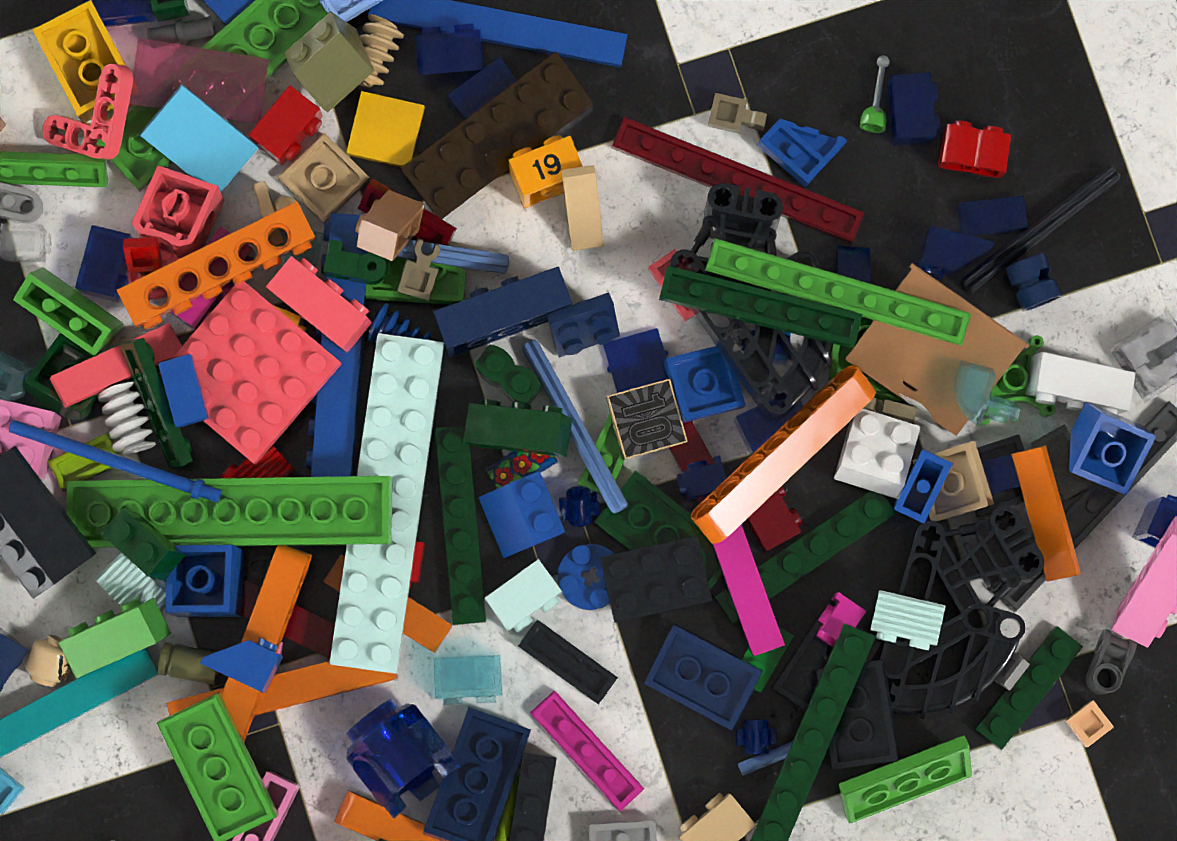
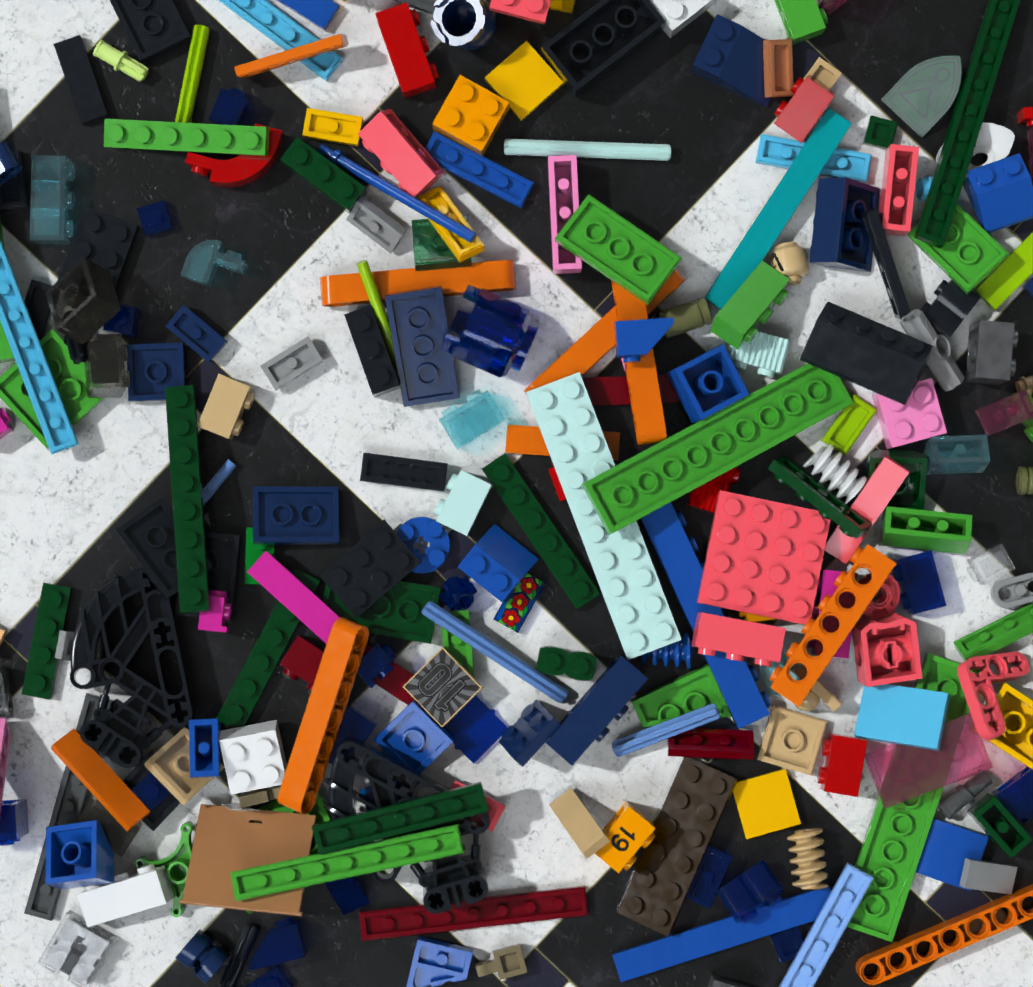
camera: 160 degrees right, 5 degrees up
blue bar [9,420,222,503] -> none
dark green brick [102,508,185,581] -> none
red plate [123,237,162,272] -> none
blue tile [158,354,209,428] -> none
olive slope [285,11,375,112] -> none
dark green leg [323,239,387,285] -> none
medium nougat brick [355,190,424,261] -> none
dark tan plate [397,238,440,301] -> none
dark green brick [463,399,573,458] -> none
dark pink tile [530,690,645,811] -> none
clear blue gear [736,720,777,754] -> none
bright green tile [839,735,972,823] -> none
light aqua brick [871,590,946,651] -> none
clear light blue brick [954,360,1021,425] -> none

